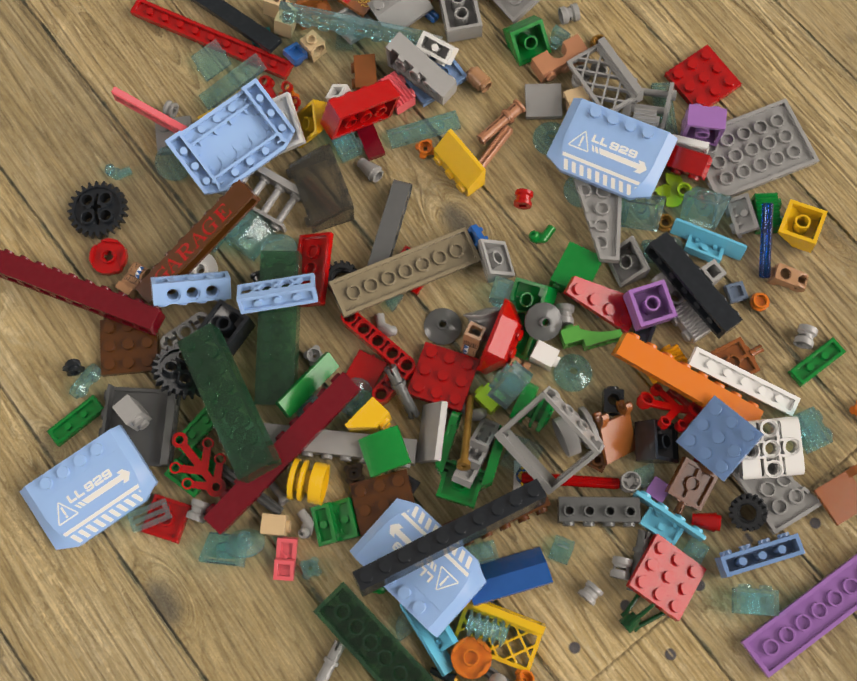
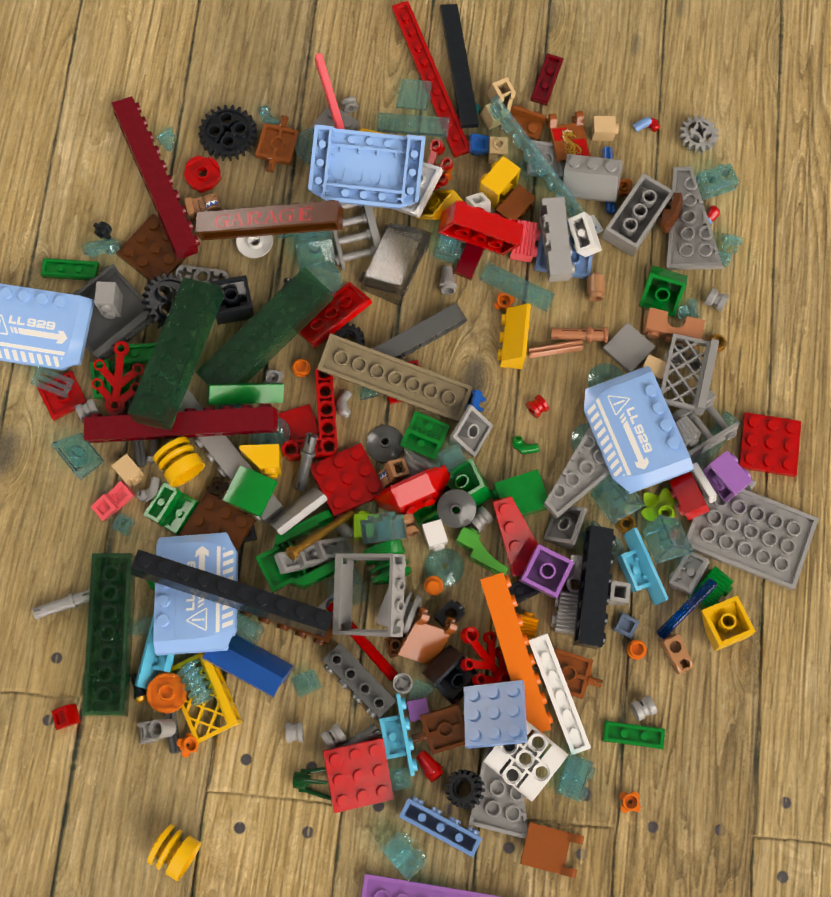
camera: 35 degrees right, 0 degrees up
light blue brick [150,271,232,307] -> none
clear light blue dish [224,529,265,558] -> none
light blue fence [236,273,318,314] -> none
none -> clear light blue tile [156,127,175,152]
none -> dark orange plate [255,115,300,173]
none -> orange plate [292,359,311,377]
none -> green slope [400,411,450,460]
none -> orange plate [424,576,444,595]
none -> yellow brick [478,156,521,211]

